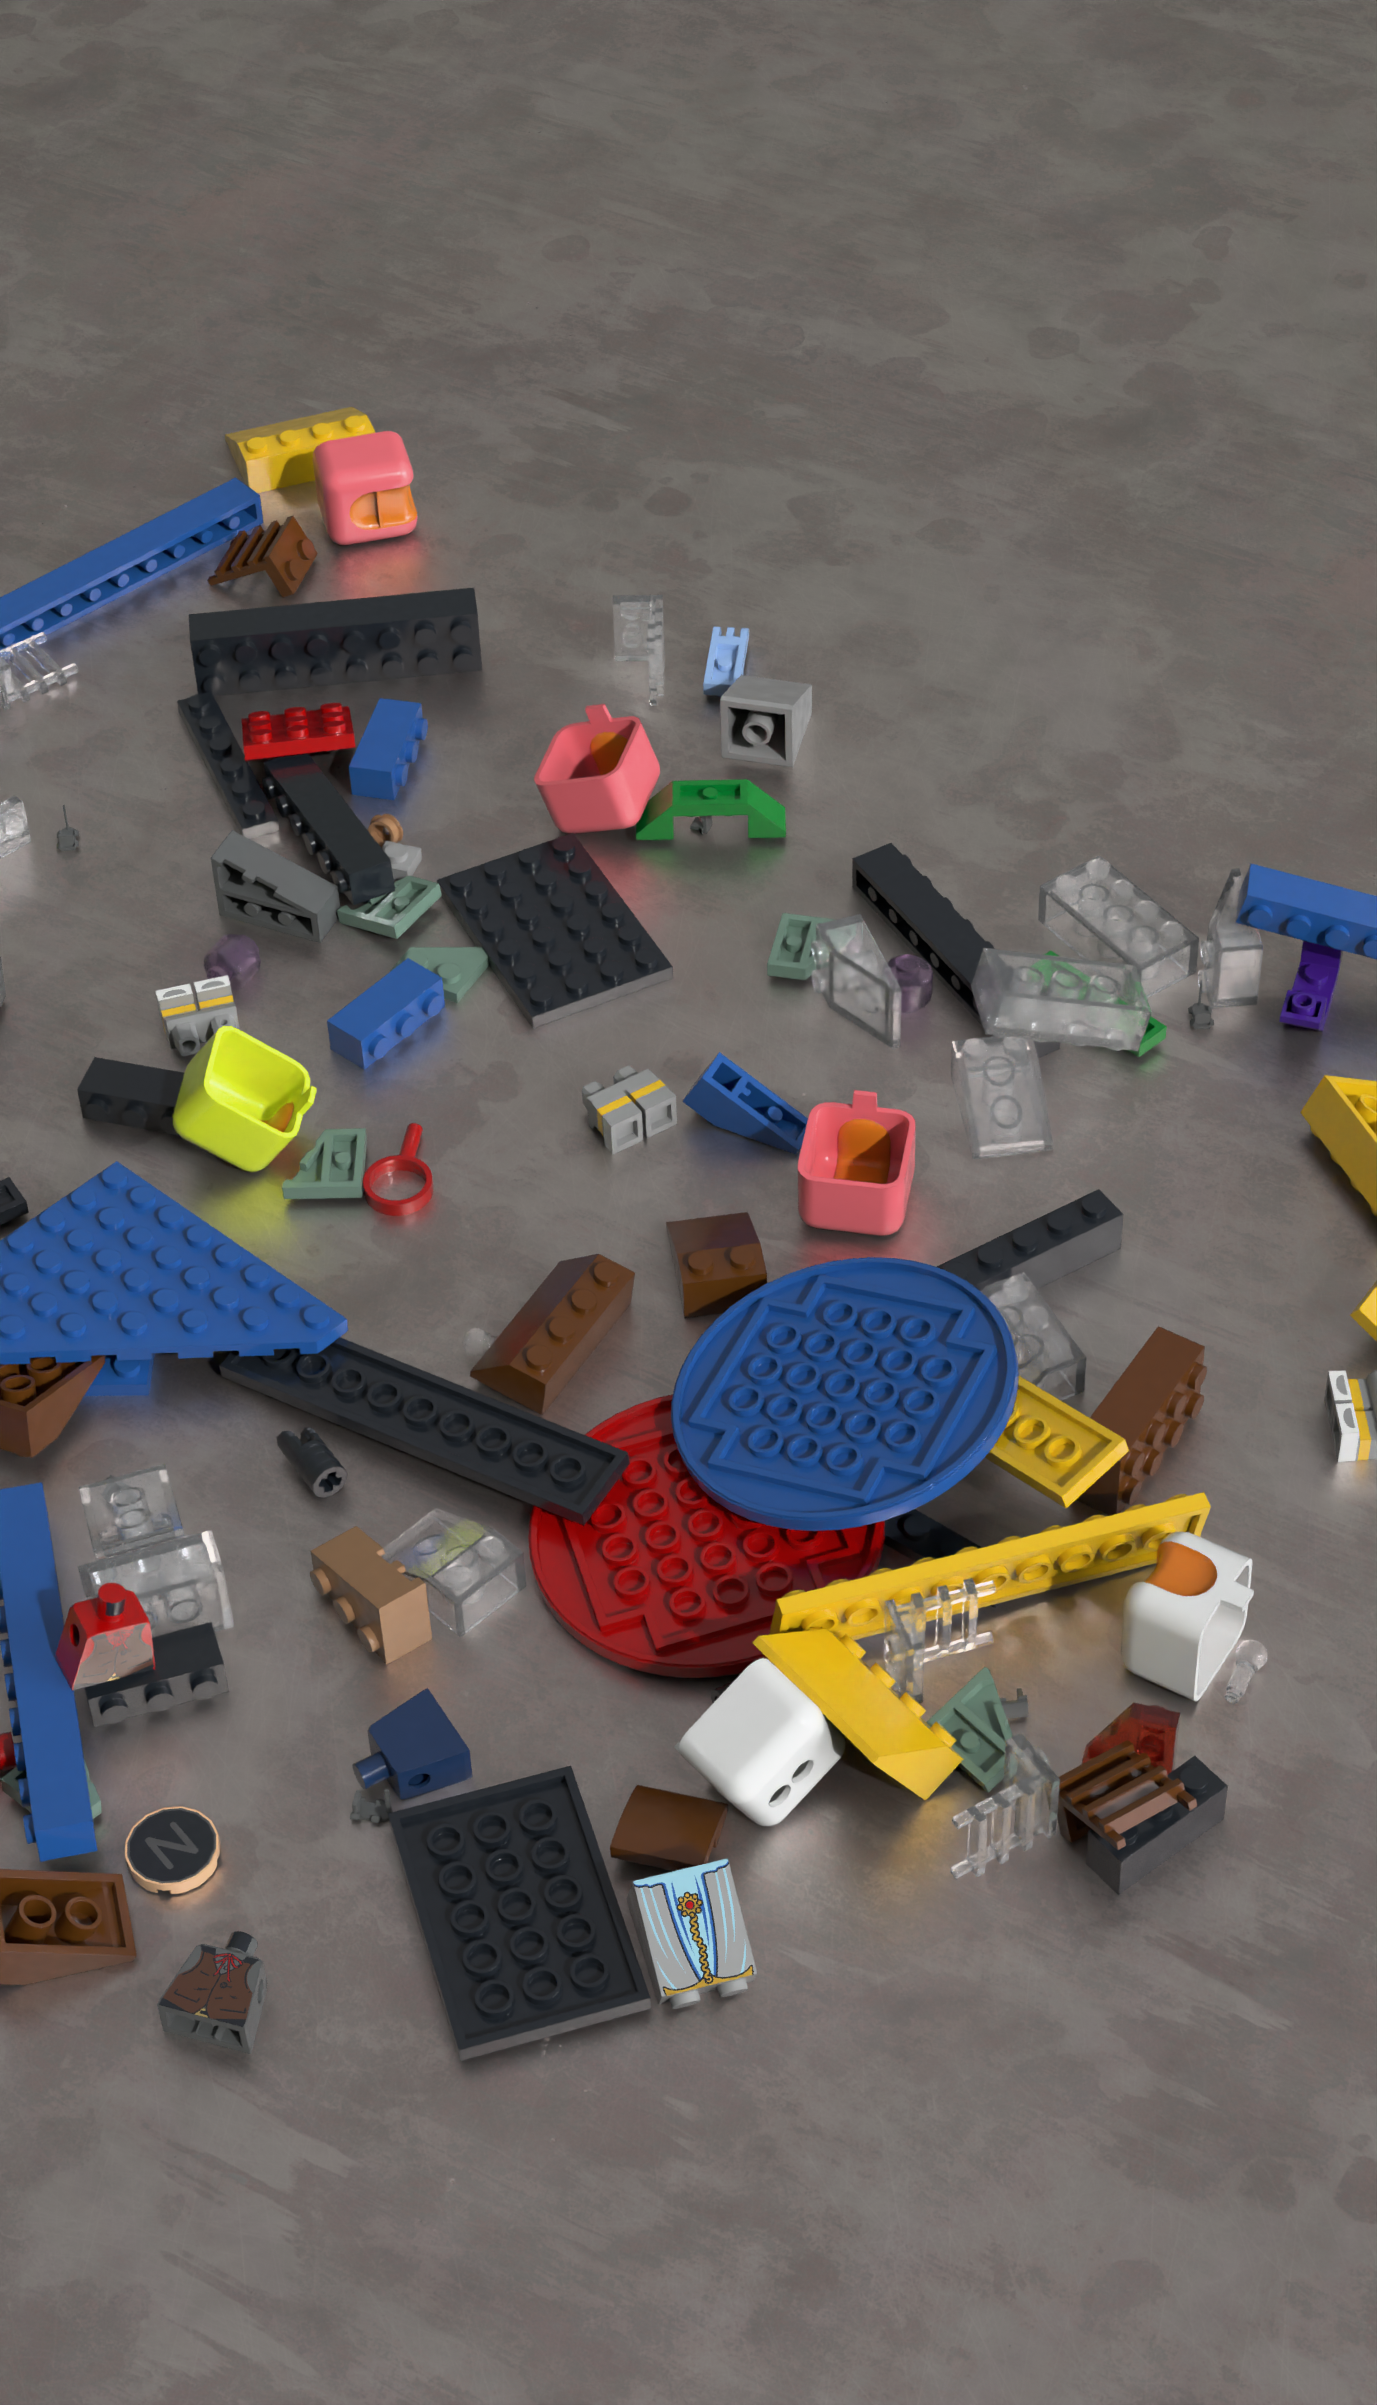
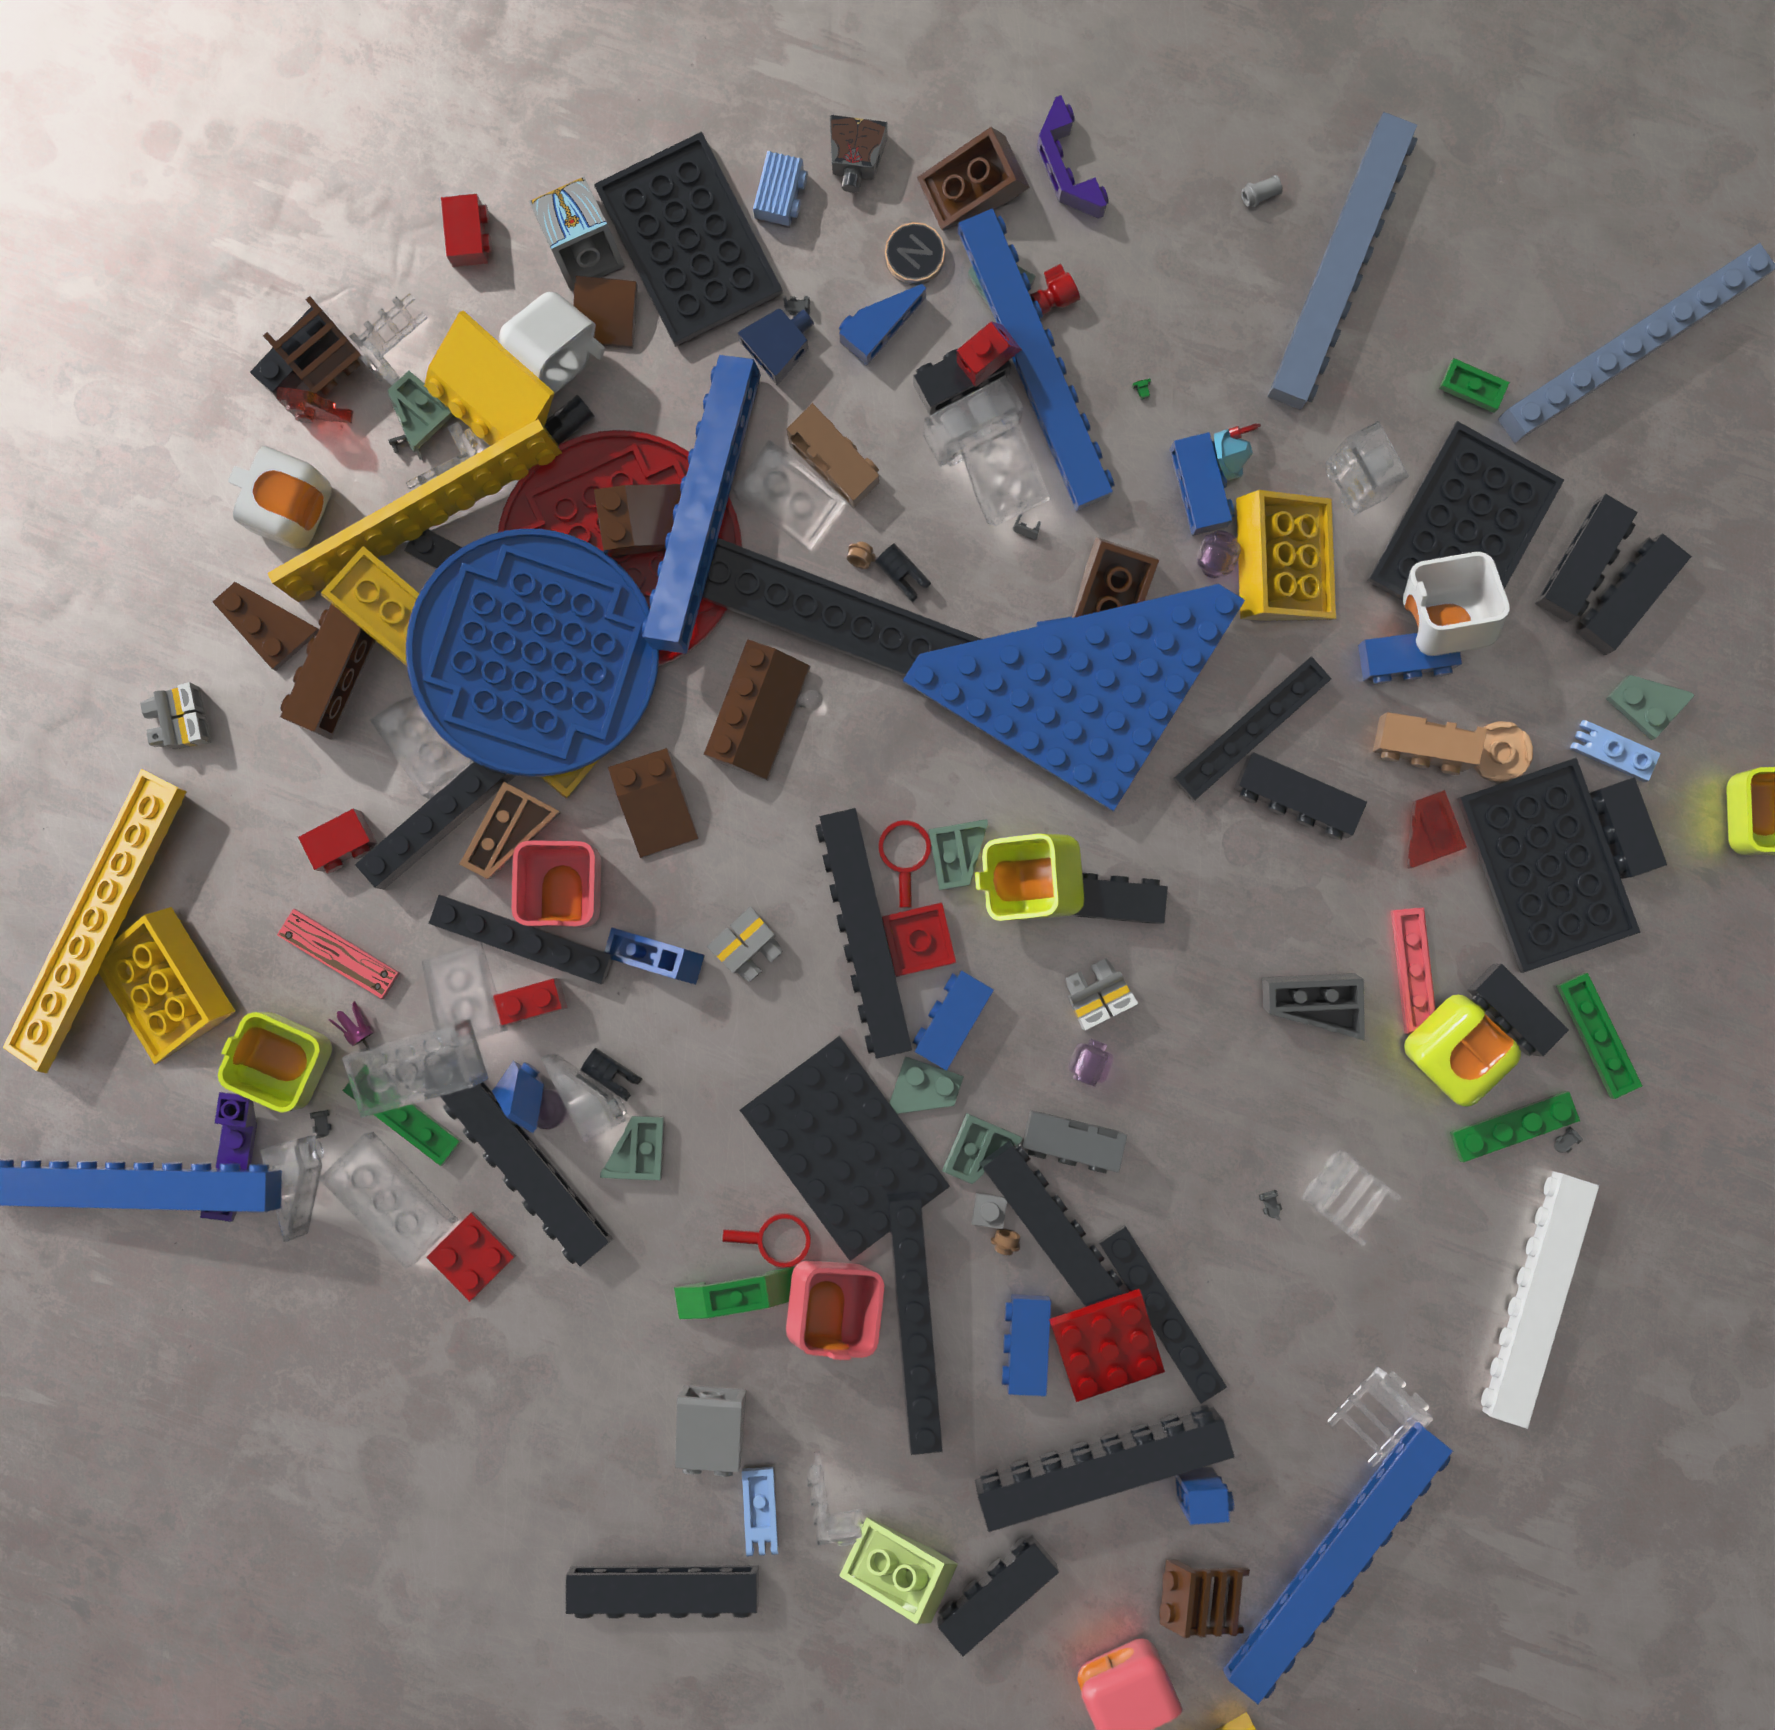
camera: 170 degrees right, 40 degrees up
none -> reddish brown wing [212,582,319,671]
none -> neon yellow piece [218,1012,332,1112]
none -> coral tile [277,909,400,999]
none -> red brick [298,808,378,874]
none -> flat silver piece [328,1001,373,1048]
none -> red plate [426,1212,516,1302]
none -> black plate [428,895,613,984]
none -> red brick [441,194,492,267]
none -> medium nougat wedge [459,782,561,879]
none -> blue slope [492,1060,544,1133]
none -> red brick [493,978,568,1026]
none -> black brick [566,1565,759,1619]
none -> black hinge [580,1048,642,1101]
none -> reddish brown slope [594,484,681,558]
none -> brick [642,355,761,654]
none -> red piece [722,1213,811,1267]
none -> light blue brick [753,151,808,226]
none -> black brick [815,808,912,1059]
none -> blue slope [839,284,927,365]
none -> yellowish green slope [840,1517,958,1624]
none -> medium nougat plate [847,542,876,569]
none -> red plate [882,902,956,977]
none -> black brick [887,1193,943,1455]
none -> black brick [937,1535,1059,1657]
none -> blue brick [1175,1467,1234,1525]

